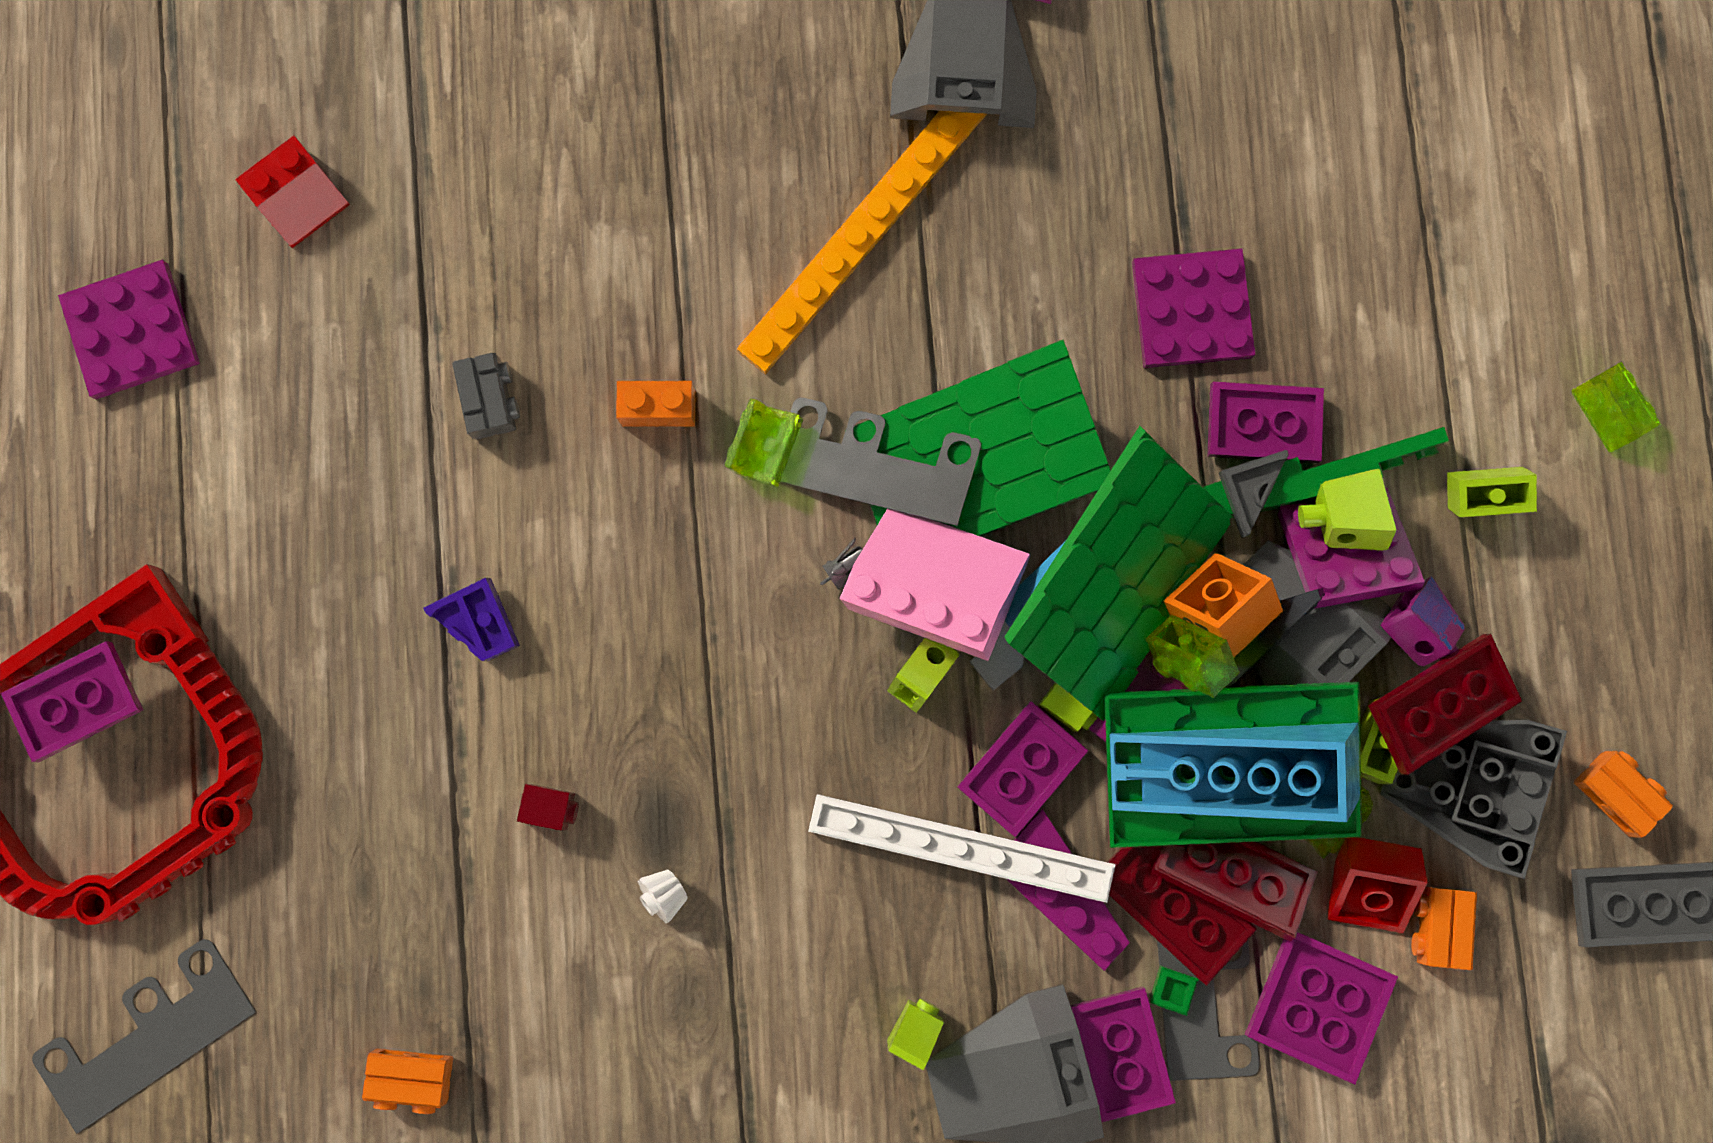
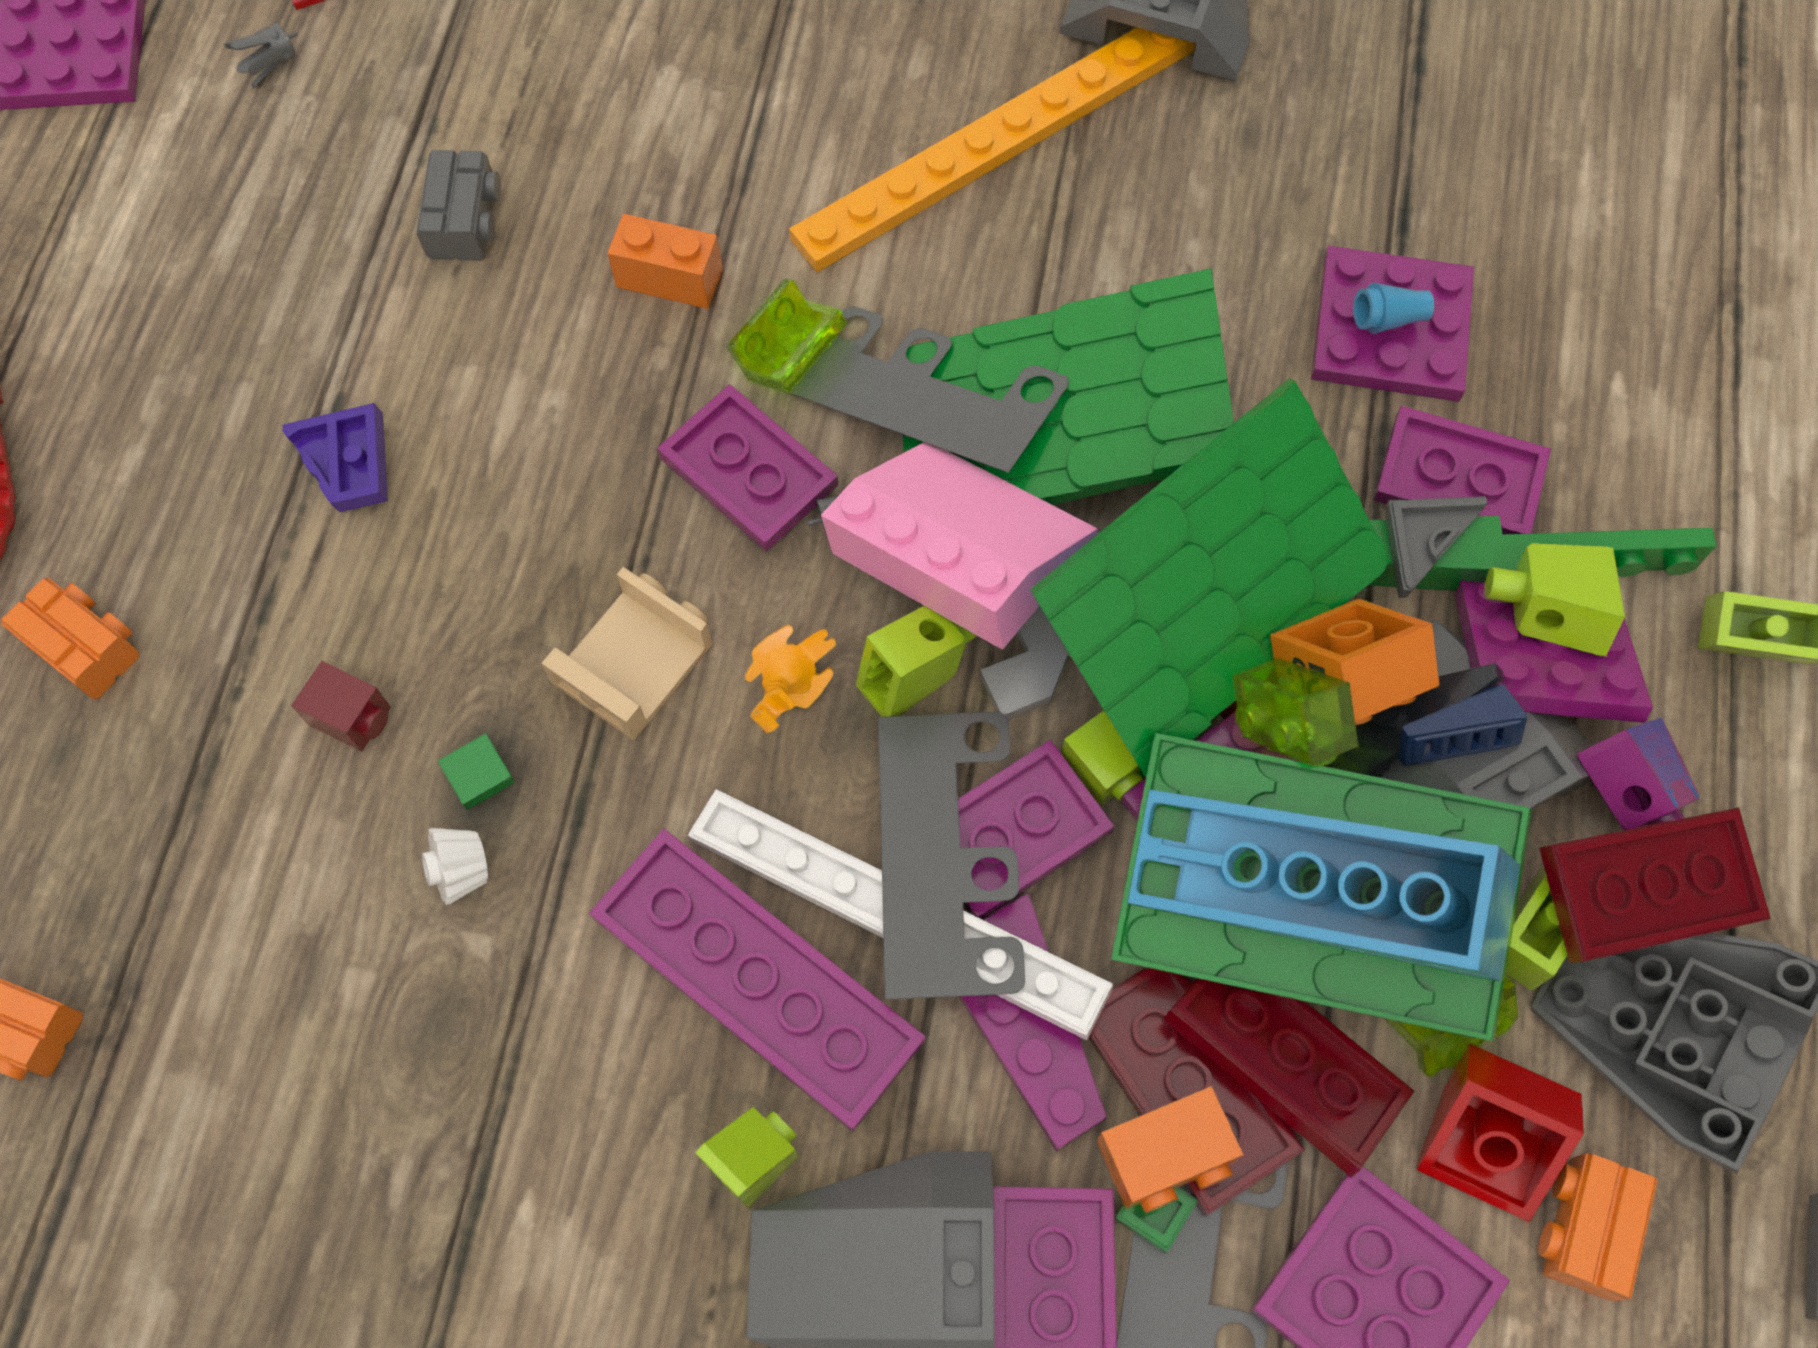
camera: 15 degrees right, 15 degrees down
none -> orange brick [1,577,139,700]
none -> dark grey piece [224,22,298,88]
none -> green tile [438,733,515,810]
none -> tan panel [541,567,713,741]
none -> magenta plate [589,828,926,1132]
none -> magenta plate [657,384,839,552]
none -> light orange piece [745,624,836,733]
none -> dark grey piece [878,712,1025,999]
none -> orange brick [1096,1086,1244,1213]
none -> dark azure cone [1353,283,1434,334]
none -> dark blue slope [1398,684,1527,766]

